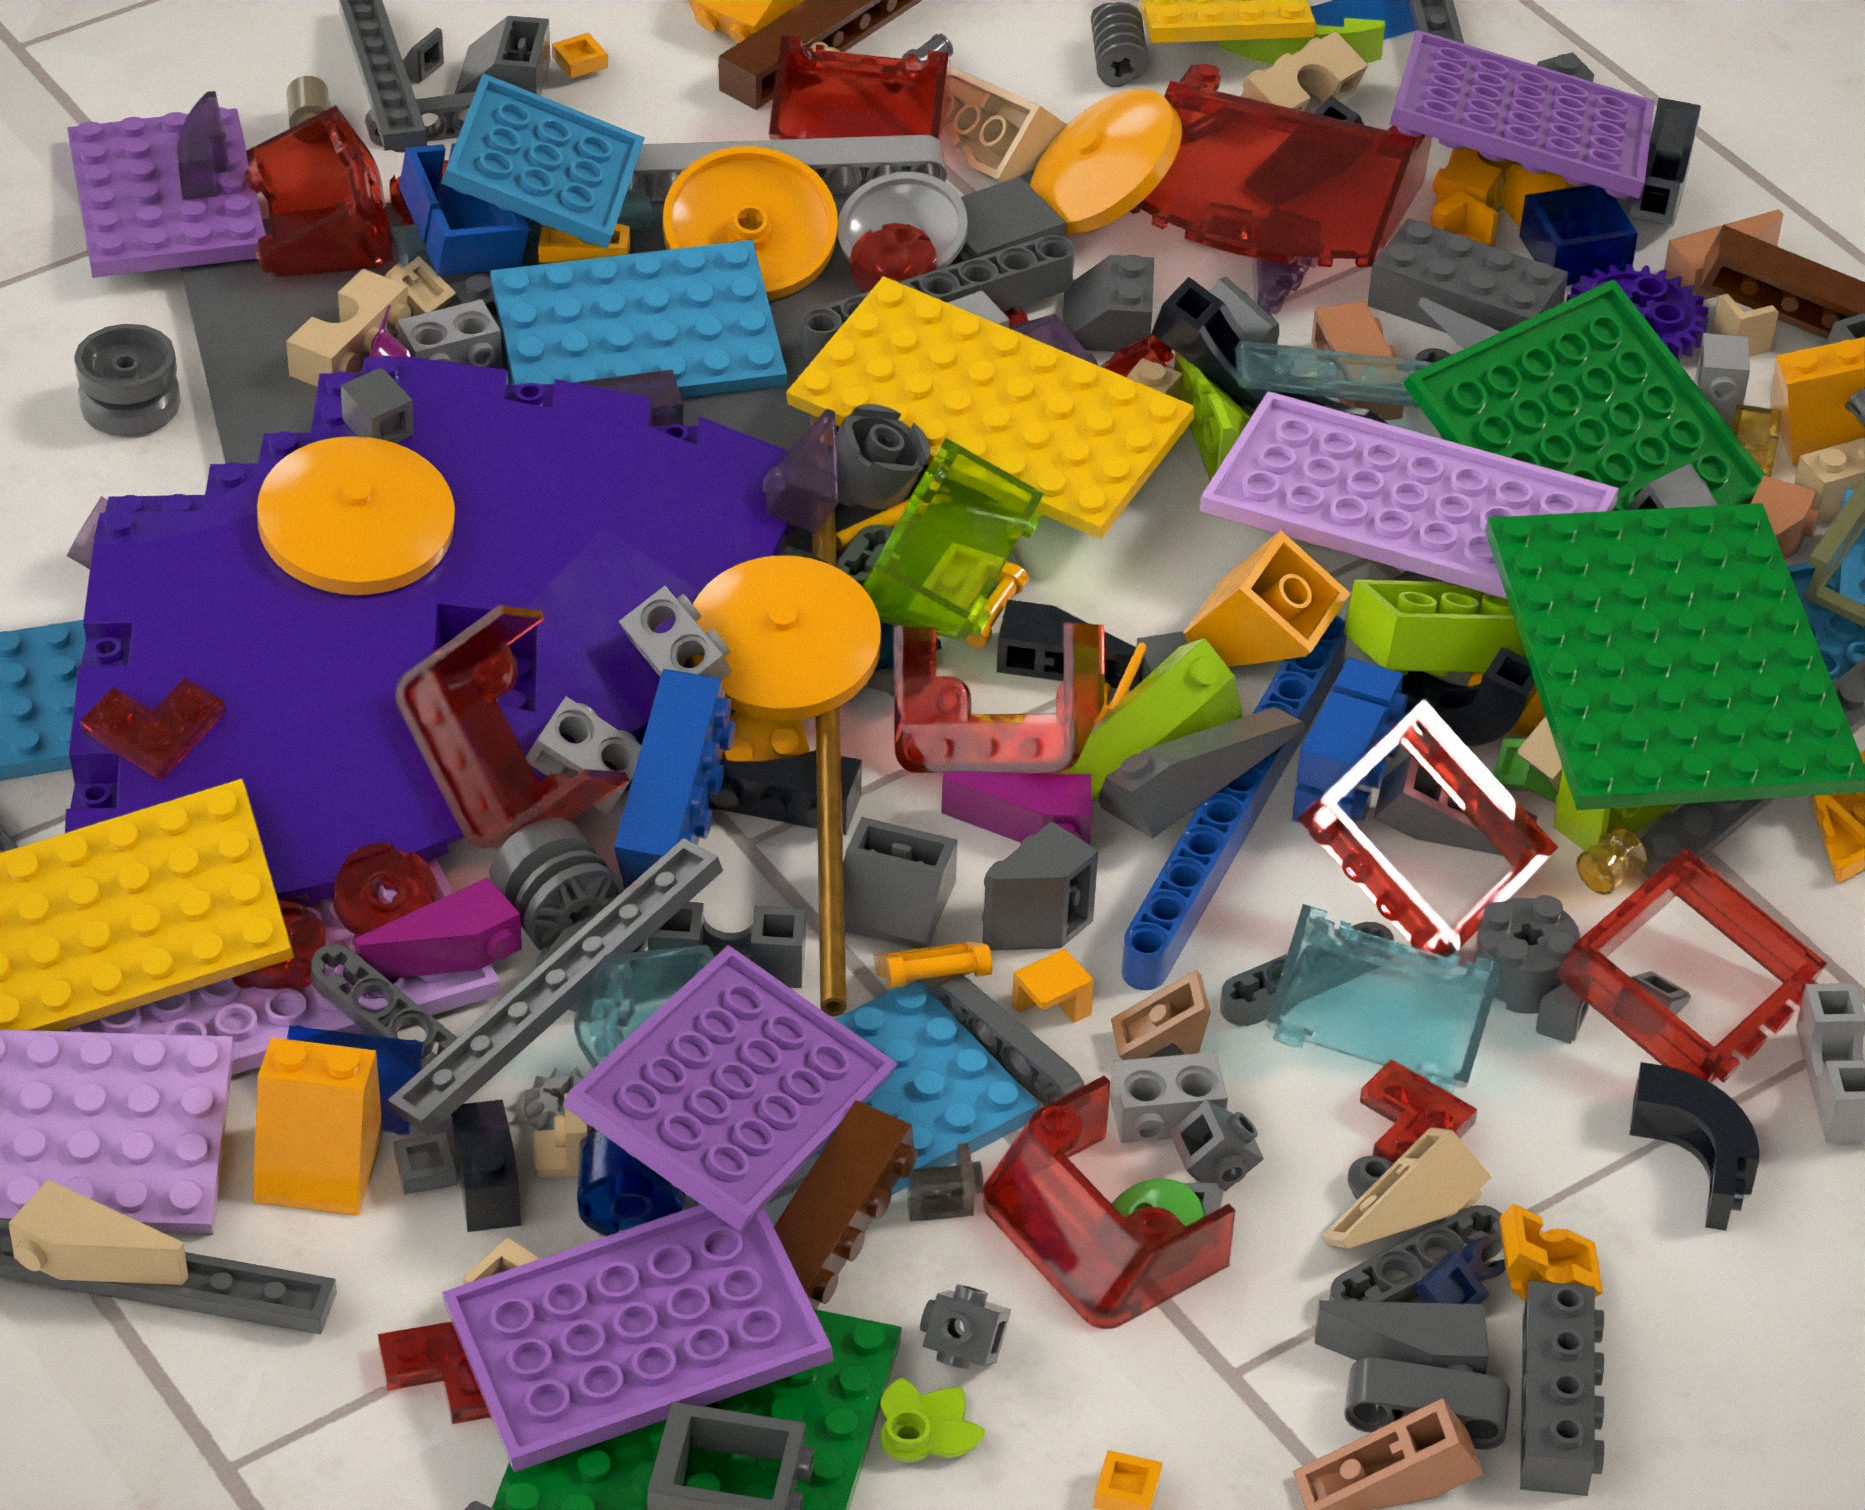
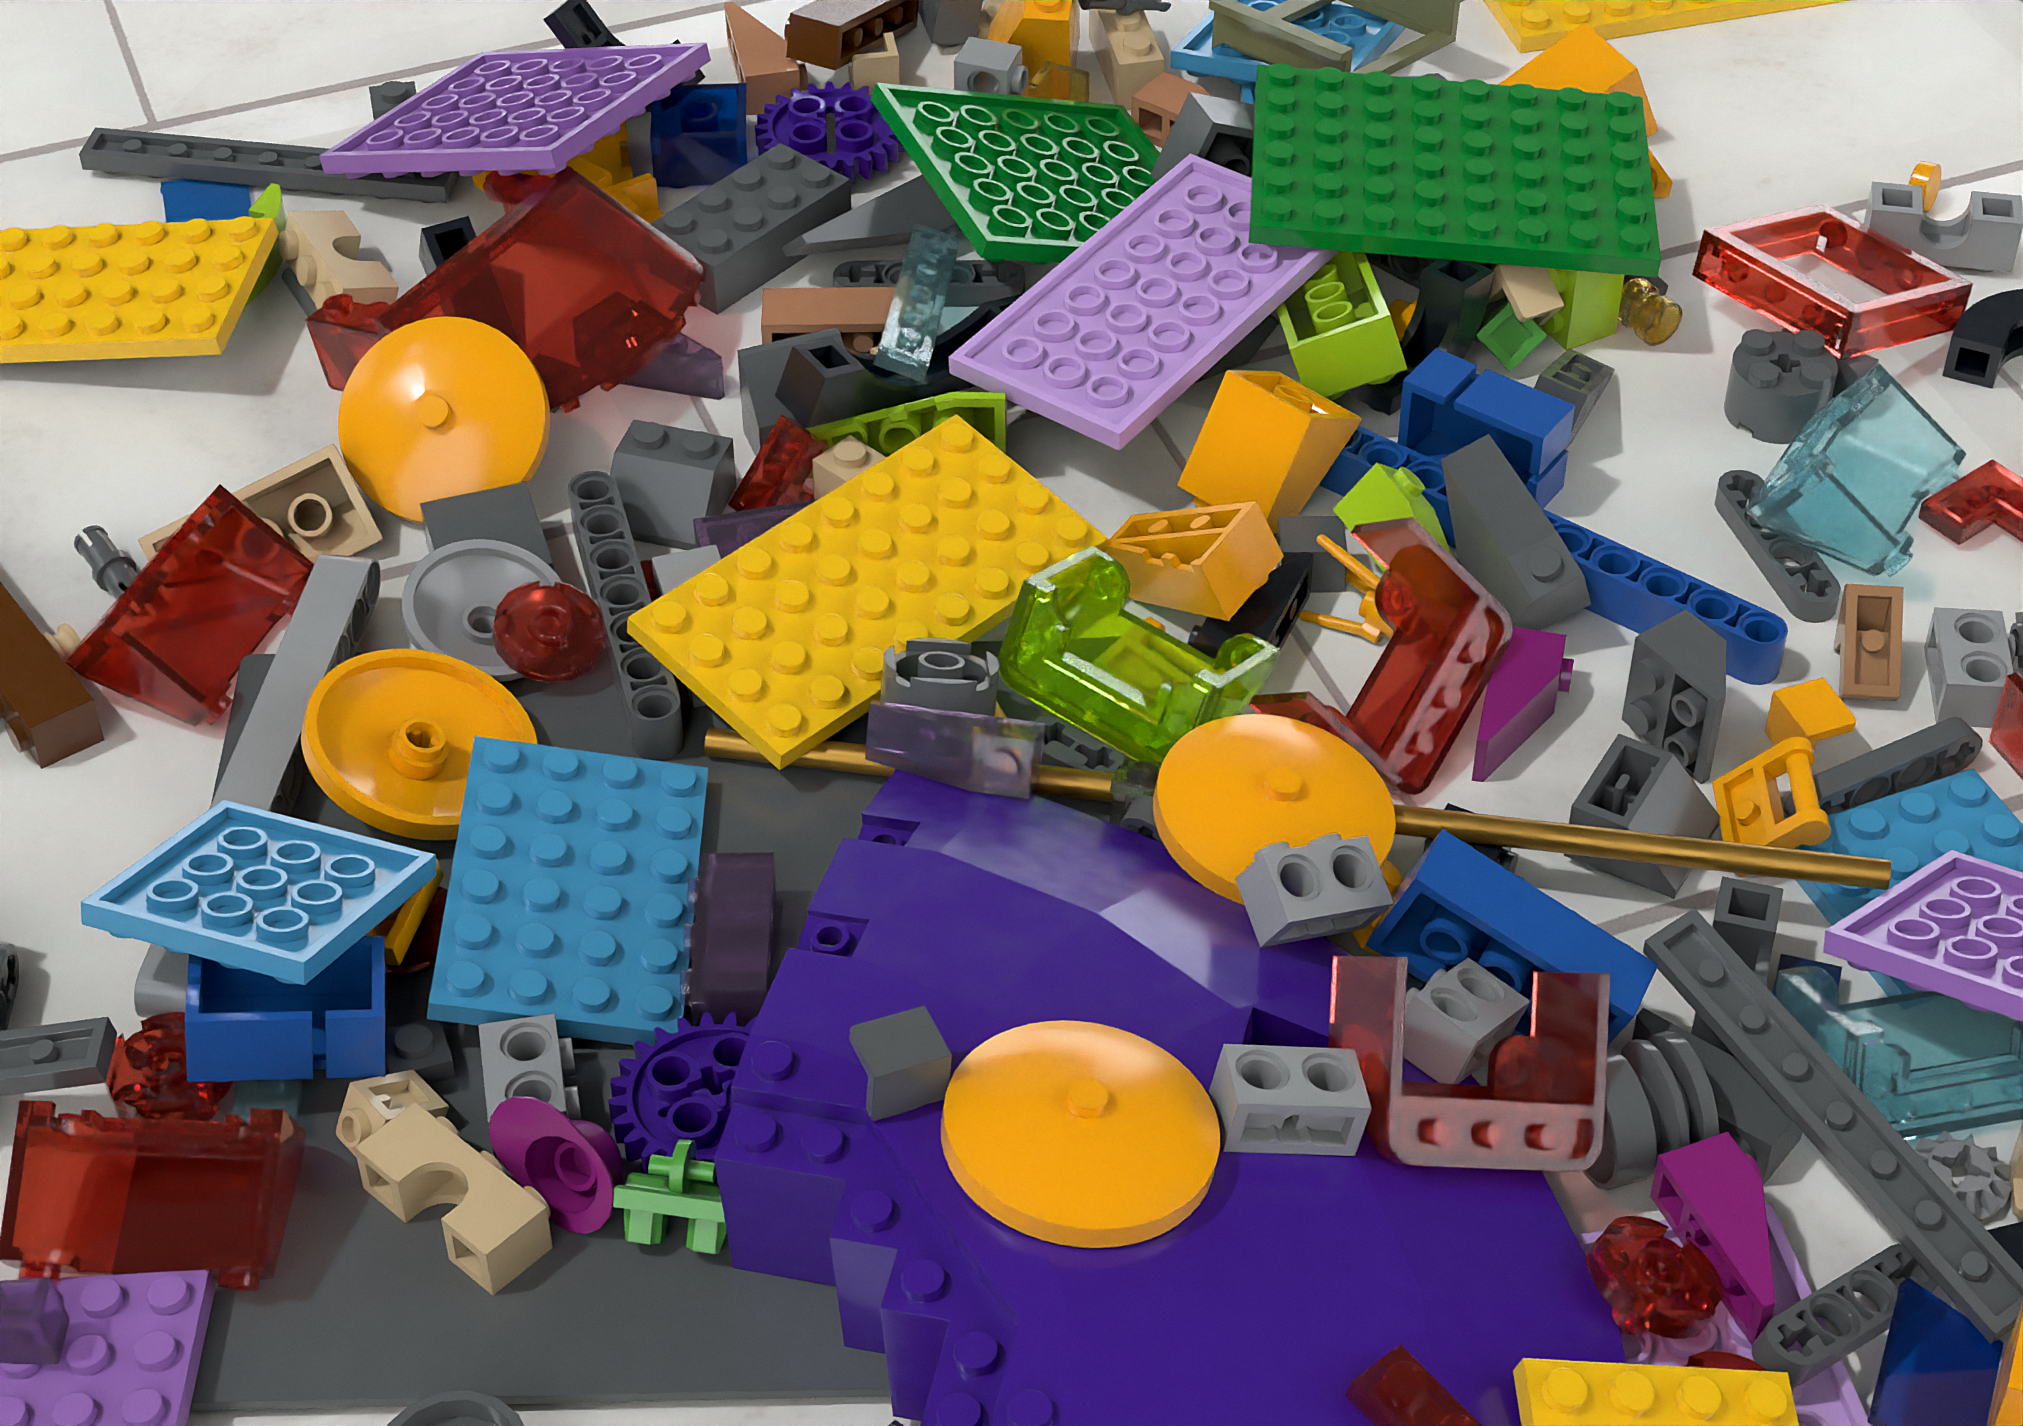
camera: 75 degrees left, 0 degrees up
dark grey piece [1090,2,1148,87] -> none
clear red window [1297,700,1559,968] -> none
none -> light orange wedge [1106,501,1284,621]
none -> light grey brick [1209,1044,1372,1156]

